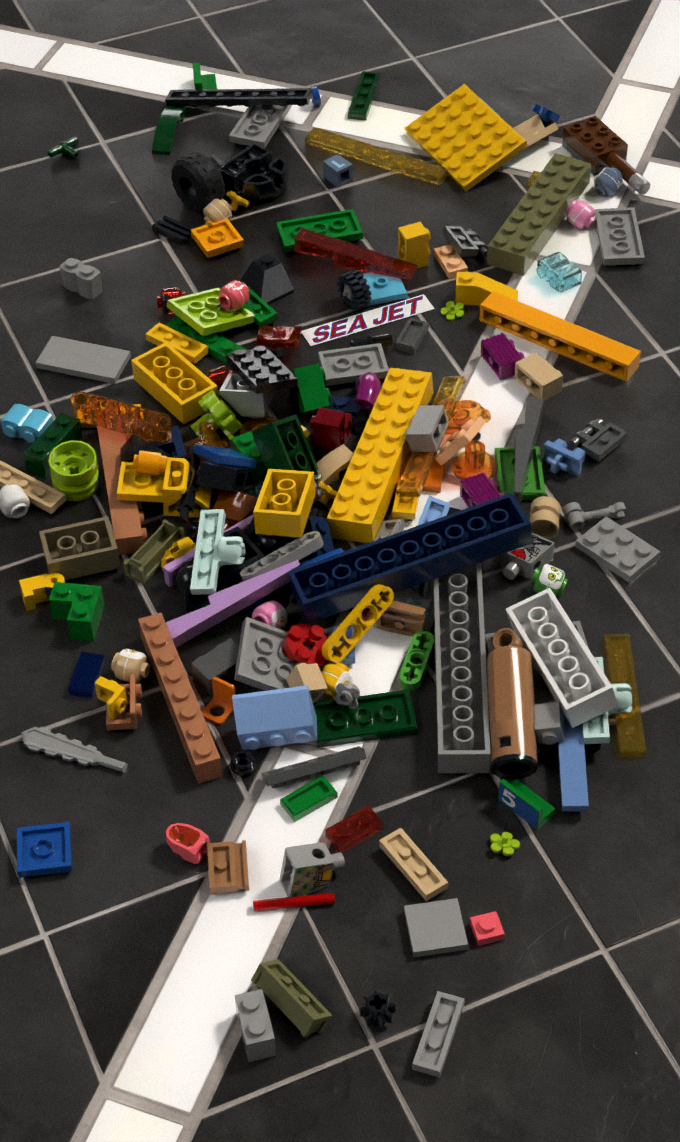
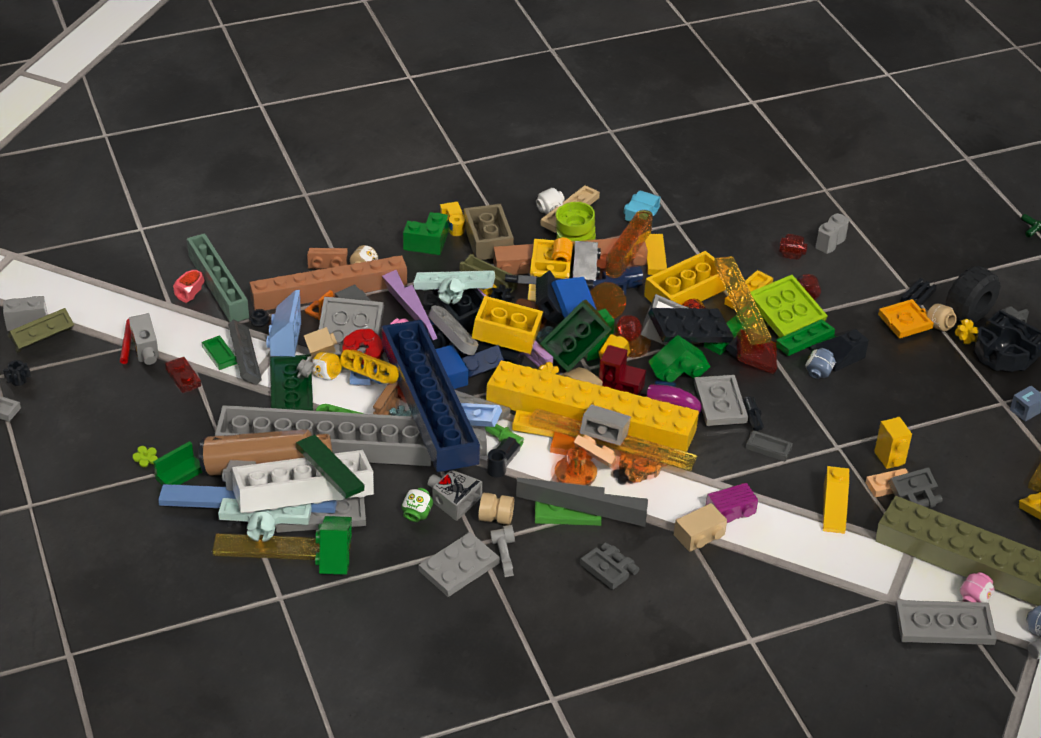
camera: 90 degrees right, 5 degrees down
blue plate [16,822,72,878] -> none
light grey sword [21,727,127,773] -> none
dark green brick [24,412,83,480] -> none
light grey tile [35,336,131,384] -> none
clear blue tile [68,652,106,698] -> none
yellow bracket [95,676,128,720] -> none
lime piece [191,390,243,441] -> none
medium nougat plate [207,840,249,894] -> none
coral head [218,280,249,311] -> none
green plate [276,209,363,253] -> none
clear red slope [295,228,417,280] -> none
sticker [301,294,434,346] -> none
black wheel [337,269,371,310] -> none
medium azure plate [363,268,407,306] -> none
tan plate [379,828,448,901] -> none
light grey tile [404,898,468,958] -> none
lime plant [441,301,464,321] -> none
magenta brick [460,472,504,507] -> none
coral plate [470,911,505,946] -> none
light orange brick [480,291,641,382] -> none
clear light blue brick [536,252,582,293] -> none
medium blue hips [543,438,585,476] -> none
none -> sand green brick [187,233,249,322]
none -> dark green tile [296,434,365,499]
none -> green brick [315,516,352,574]
none -> clear red head [615,315,642,342]
none -> clear yellow tile [714,256,772,345]
none -> clear red head [779,234,808,260]
none -> sand blue head [805,348,836,379]

